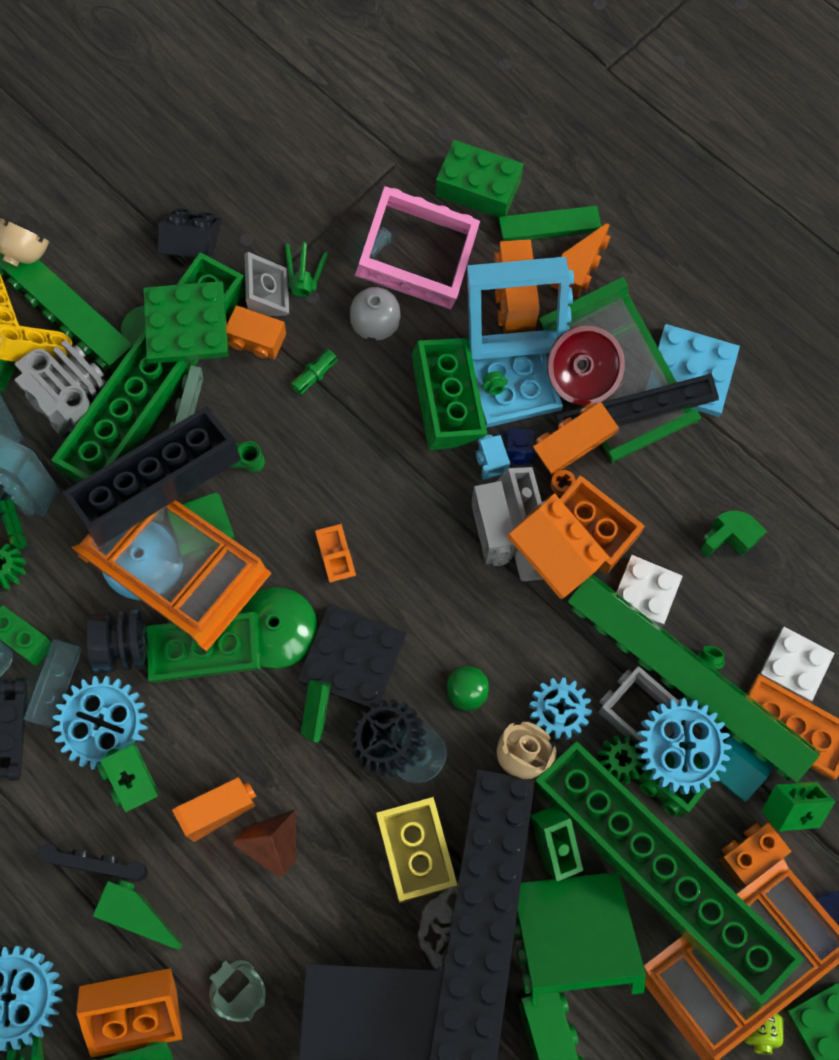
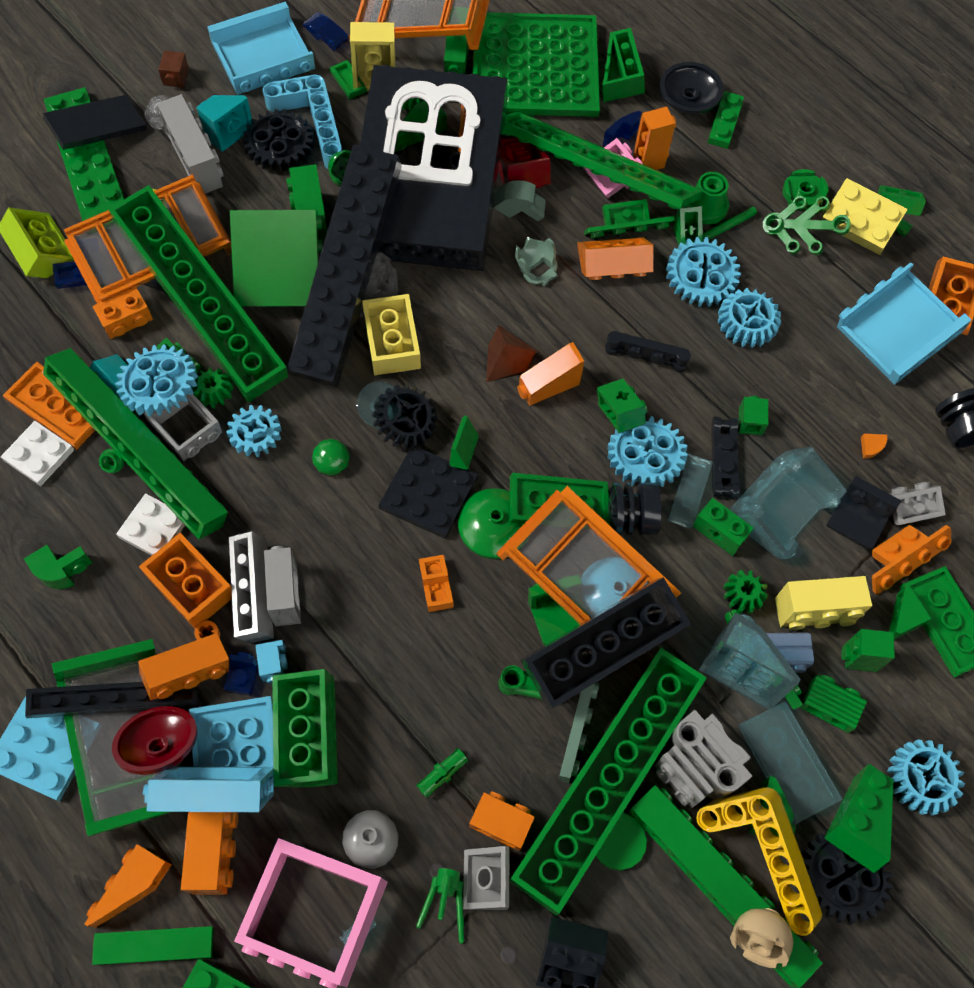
camera: 175 degrees left, 5 degrees down
green slope [93,879,183,950] -> none
green plate [144,281,229,364] -> none
green plate [482,371,508,395] -> none
tan cylinder [497,722,556,780] -> none
orange slope [506,493,609,599] -> none
green brick [530,805,583,881] -> none
green brick [761,782,836,832] -> none

